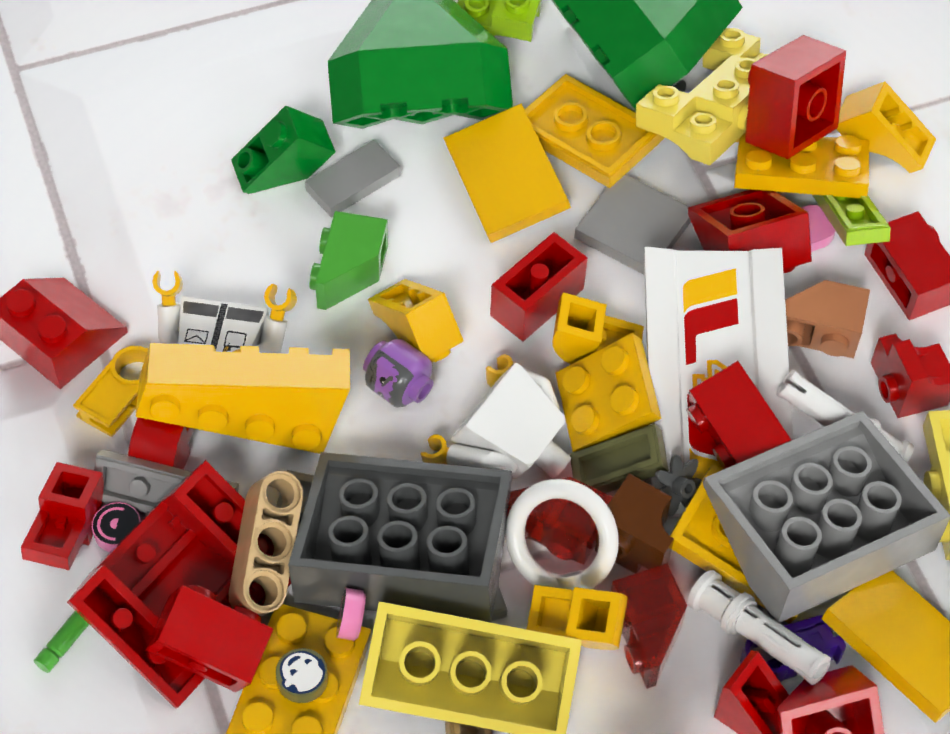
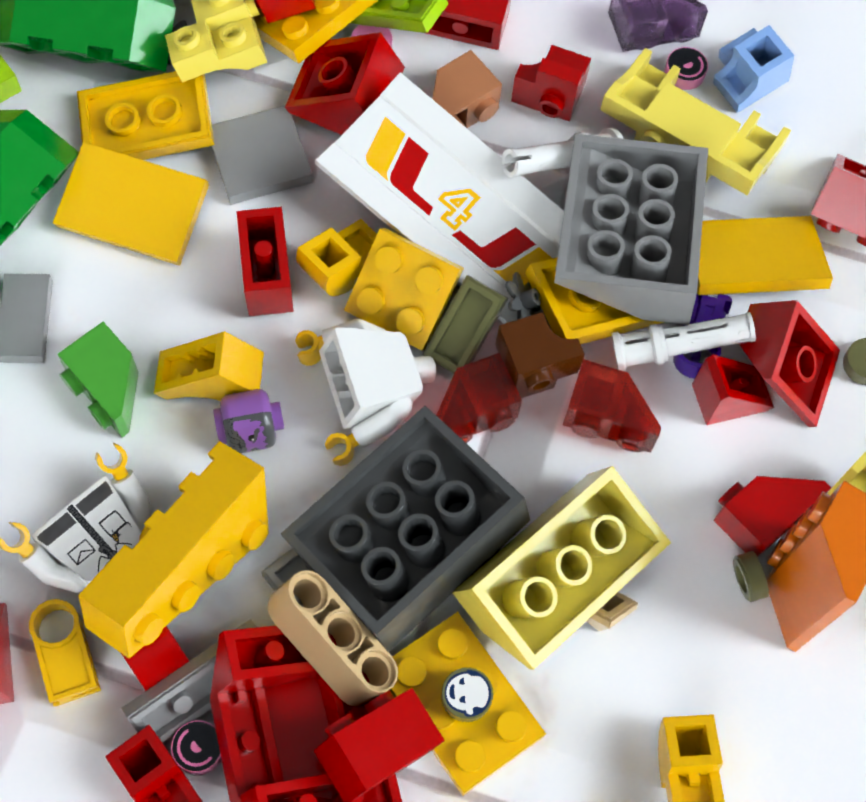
camera: 55 degrees left, 10 degrees up
bright pink tile [336,588,366,641] -> none
white piece [505,479,619,590] -> none
yellow brick [526,585,628,650] -> none
red brick [686,361,791,469] -> none

